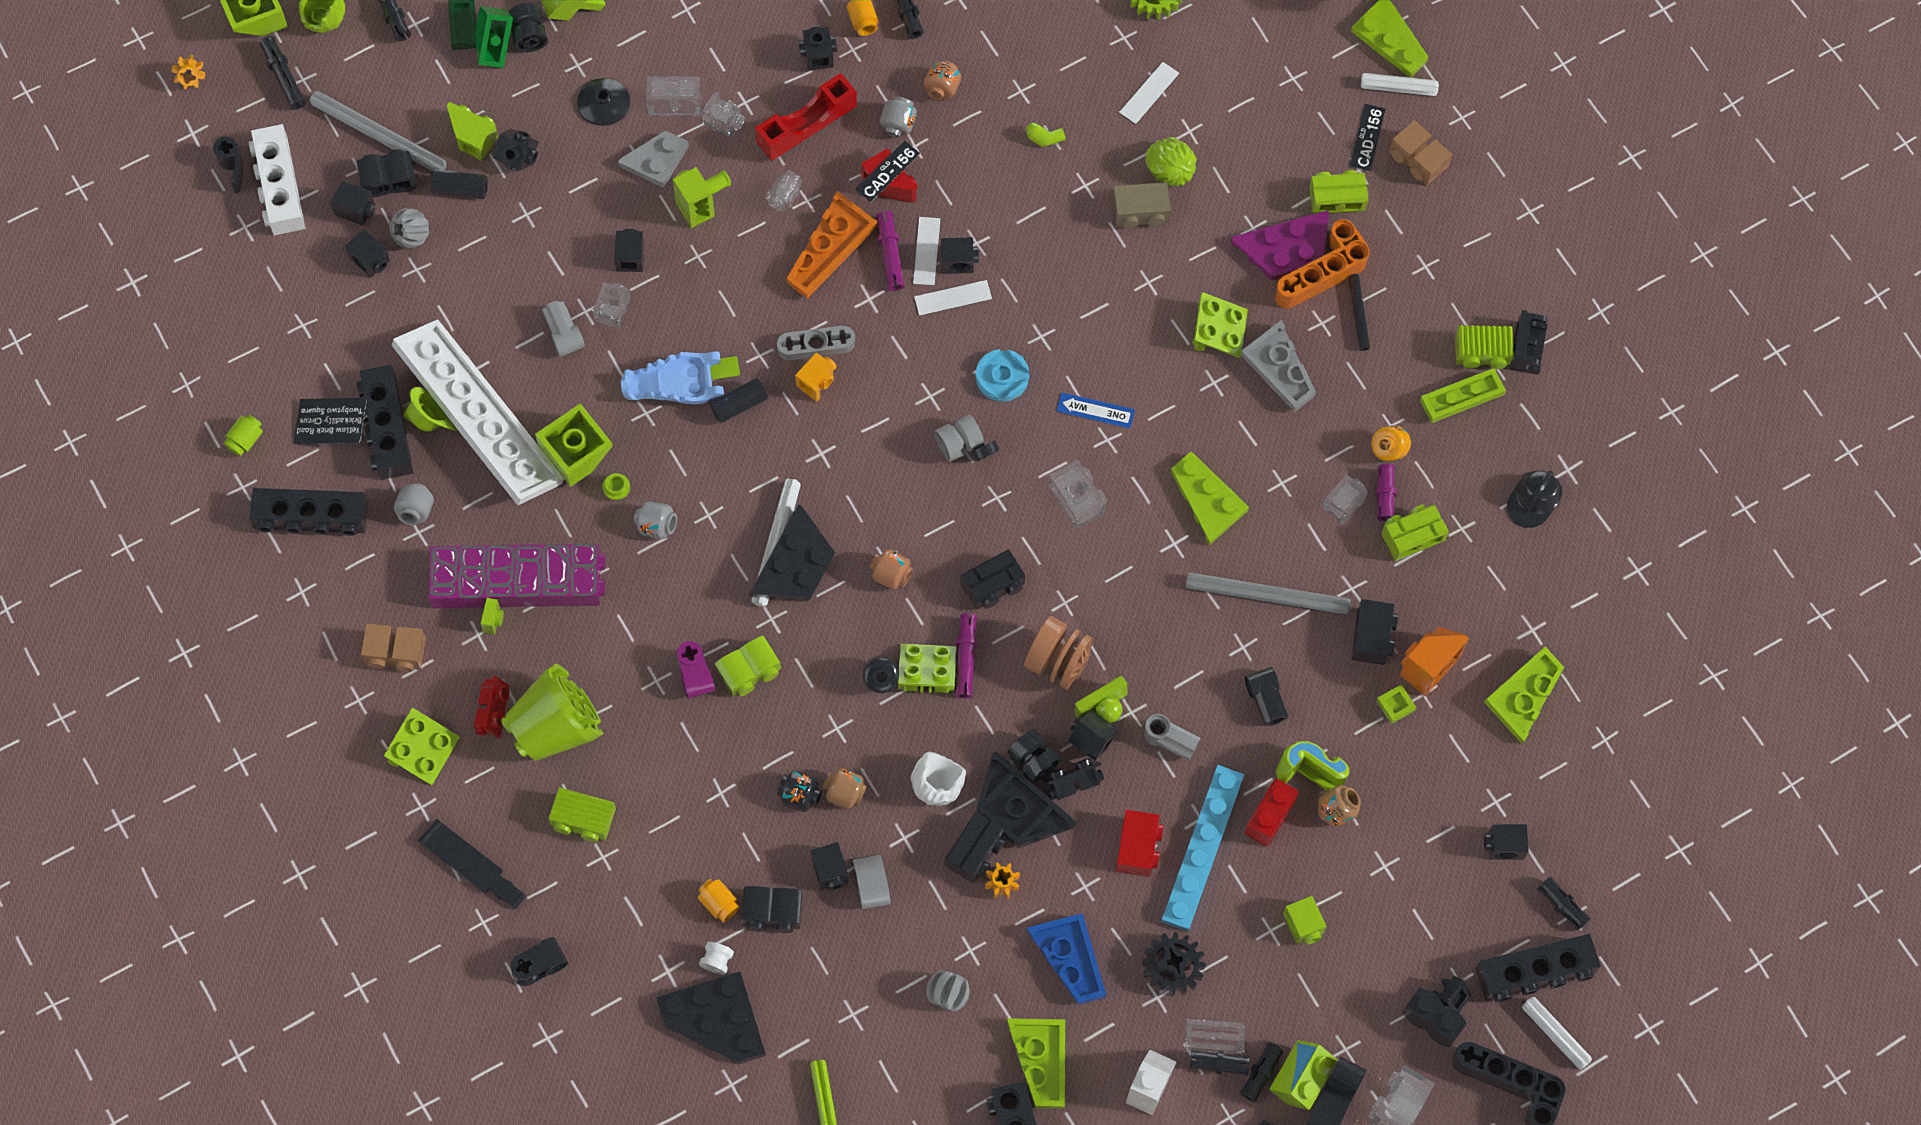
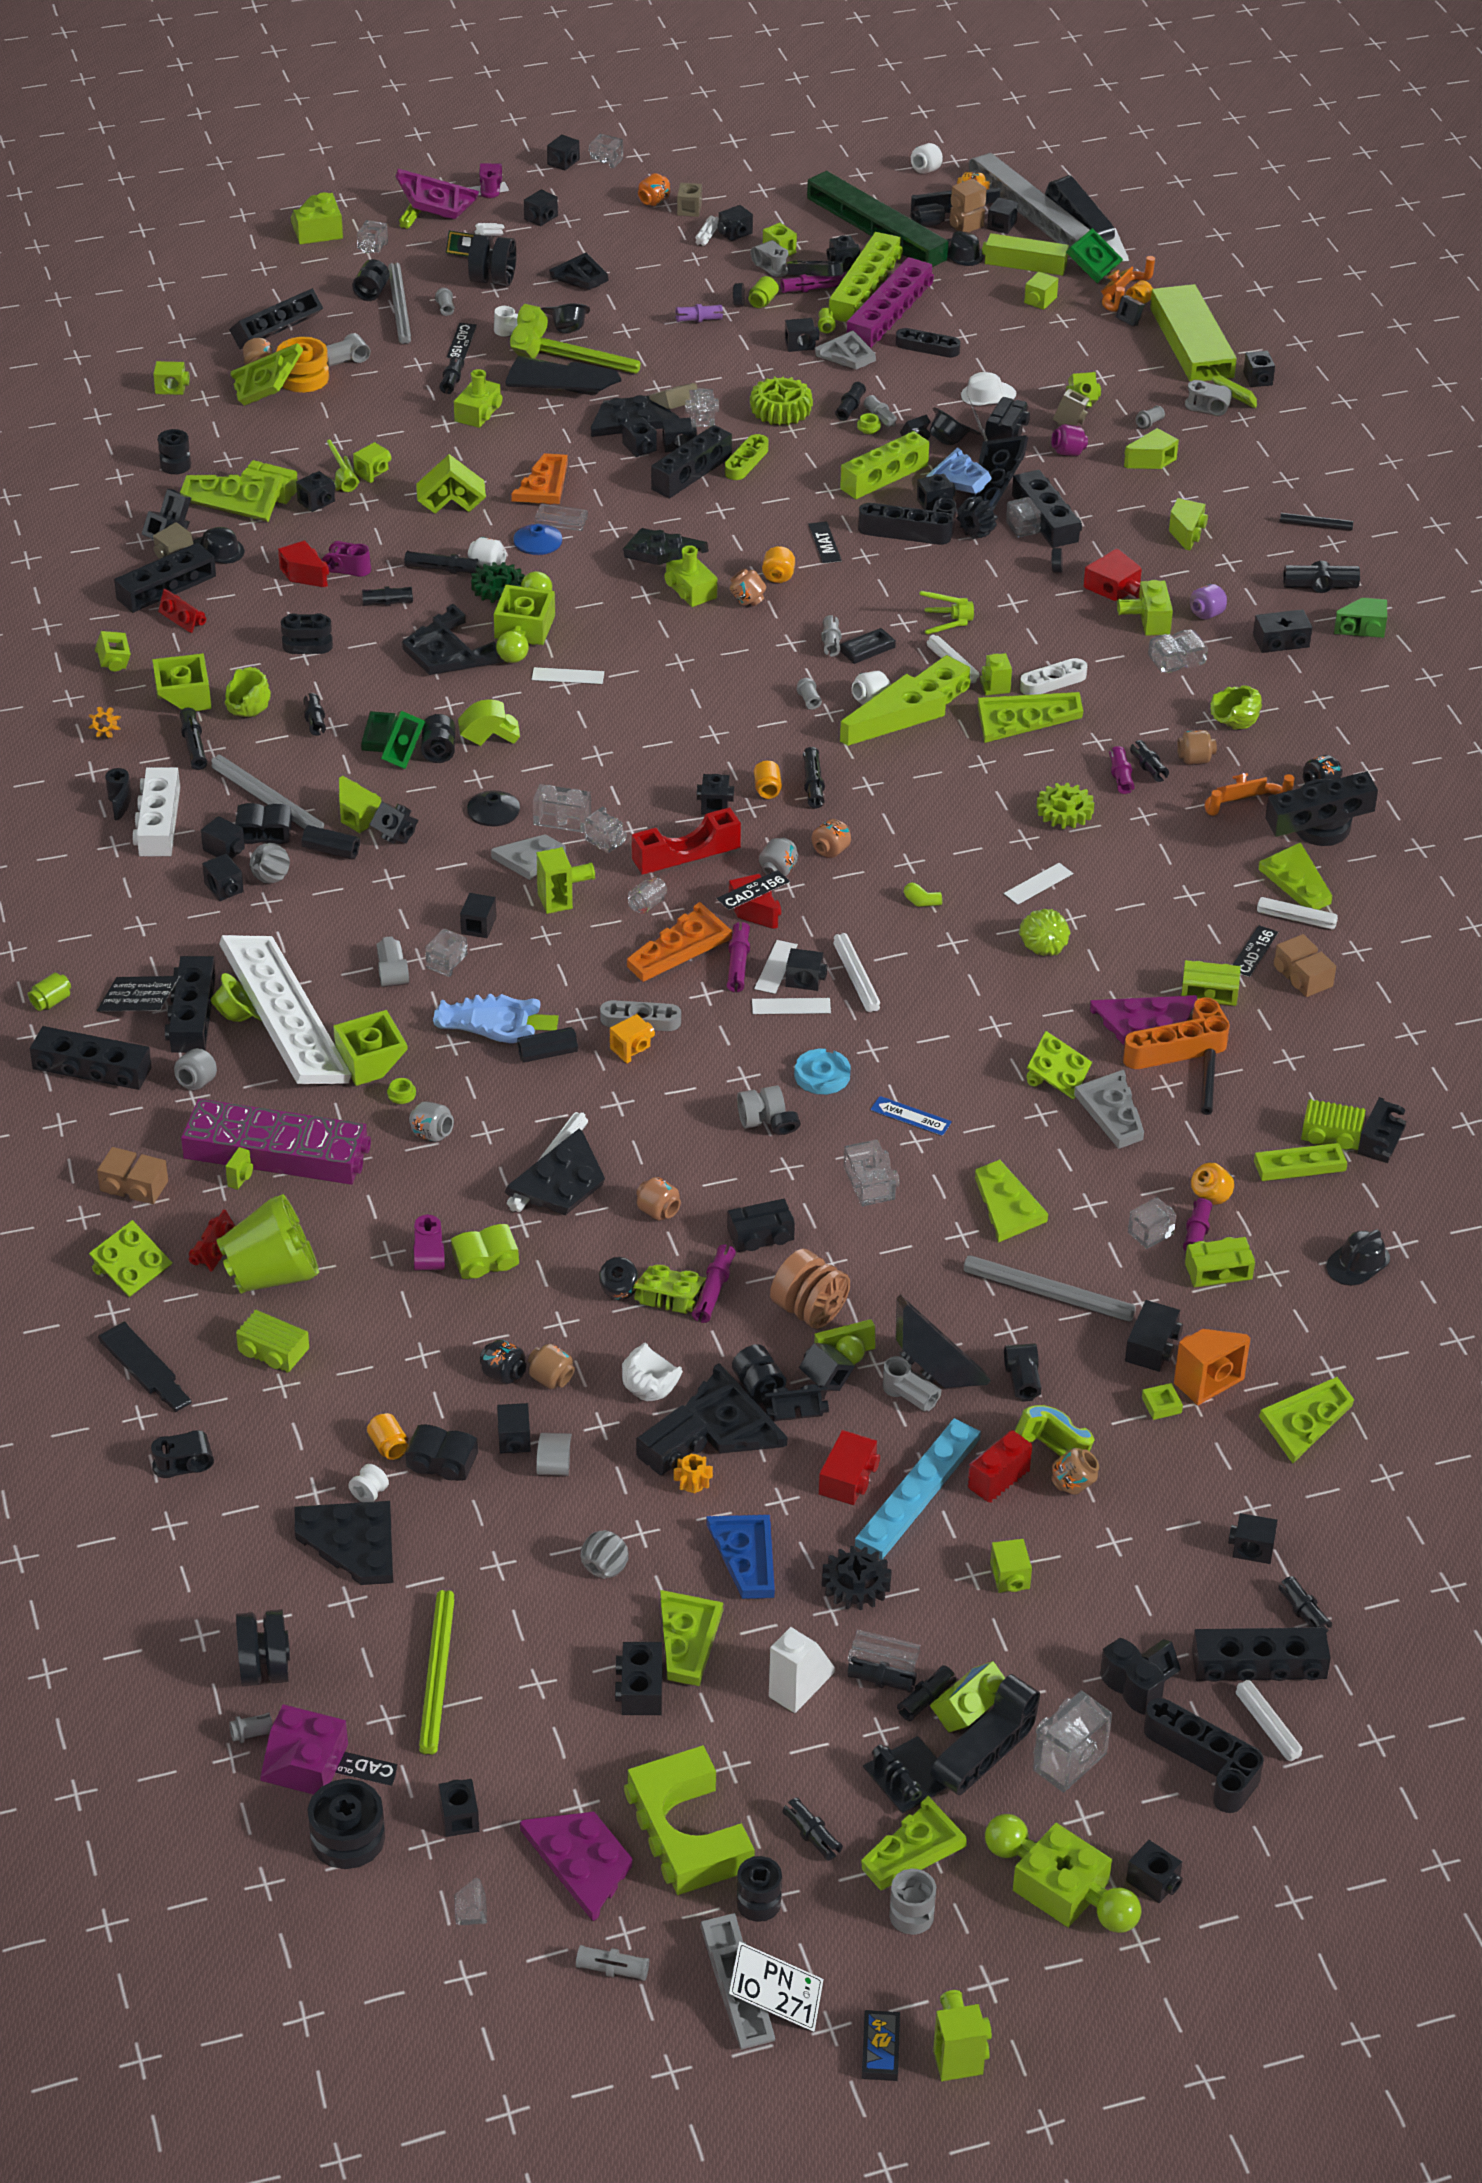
camera: 15 degrees right, 25 degrees down
dark tan brick [1113,182,1171,228] -> none
none -> white axle [833,933,880,1013]
none -> black wedge [896,1294,991,1388]

